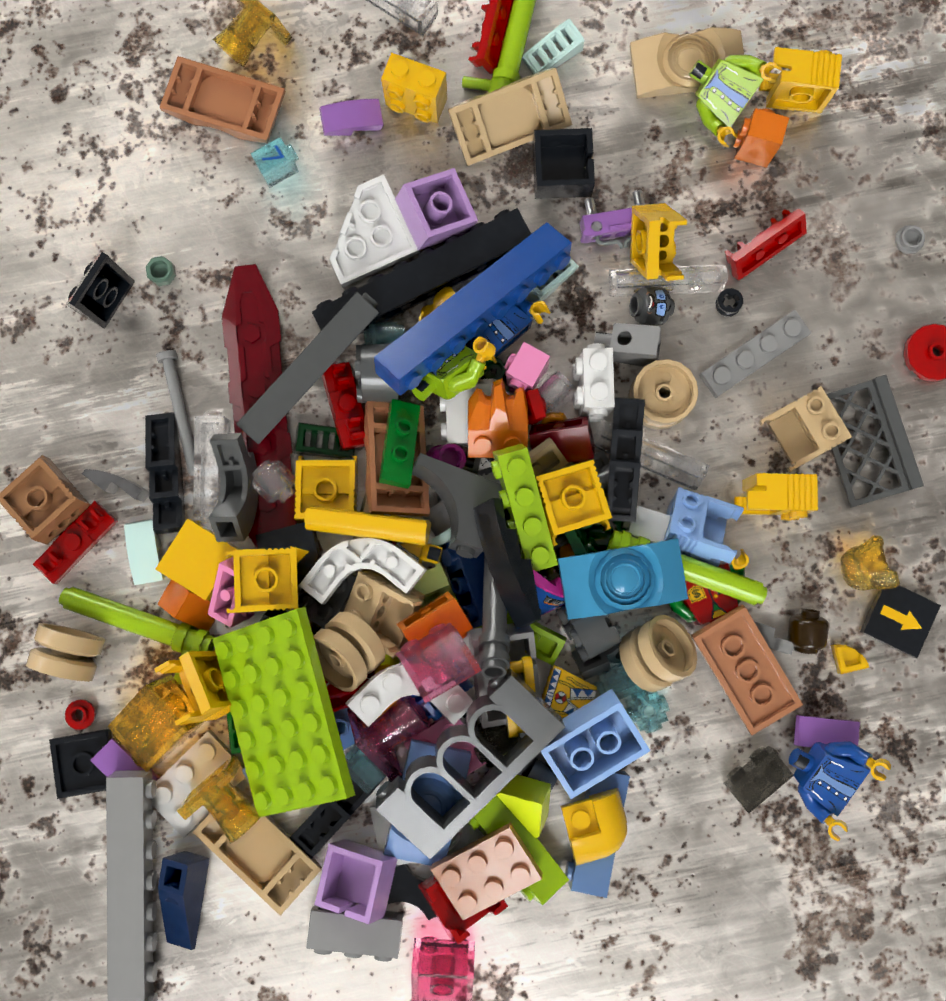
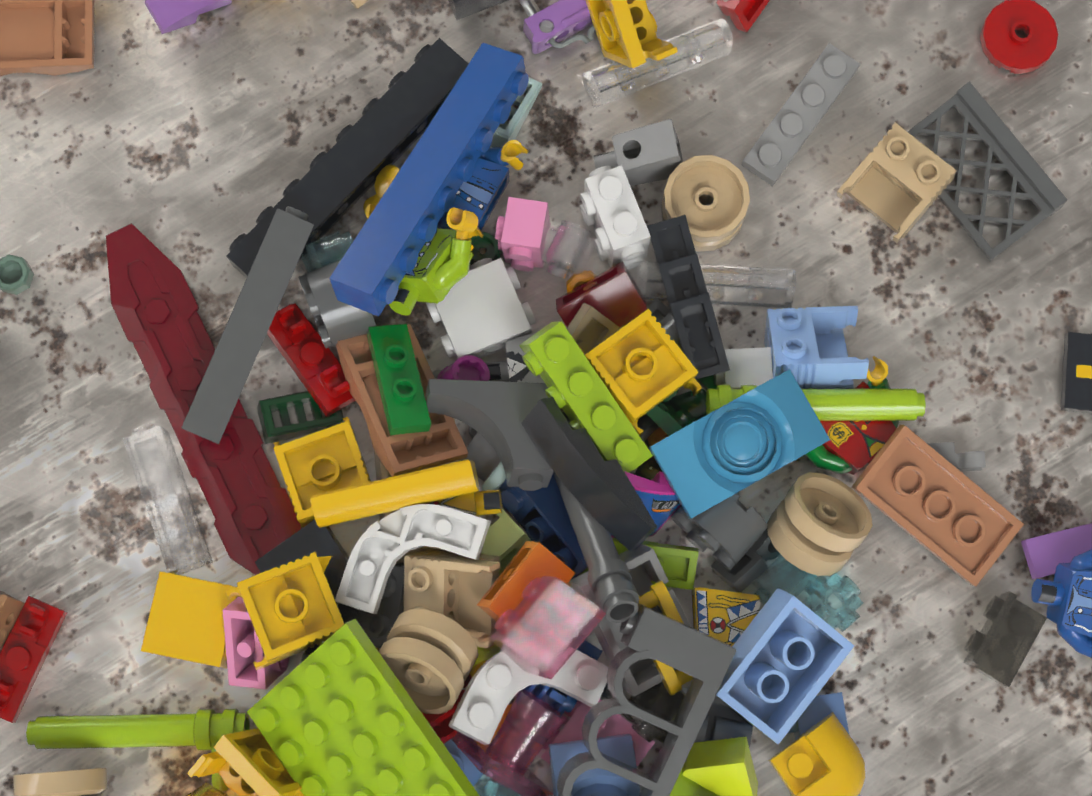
camera: 20 degrees left, 5 degrees down
flat silver slope [82,469,149,502] -> none
light aqua slope [124,519,166,585] -> none
black slope [145,412,185,535] -> none
light grey bar [156,350,200,476] -> none
orange slope [157,579,216,631] -> none
dark grey arch [208,433,259,542] -> none
clear light blue brick [250,137,299,188] -> none
clear head [252,459,295,503] -> none
white plate [329,174,420,288] -> none
lavender brick [395,168,478,251] -> none
orange plate [468,378,528,458] -> none
red plate [525,388,546,426] -> none
dark grey head [629,287,675,325] -> none
black bush [715,288,743,317] -> none
yellow piece [734,473,818,521] -> none
dark brown head [787,609,829,654] -> none
yellow tile [830,644,870,674] -> none
clear yellow hair [840,535,900,591] -> none

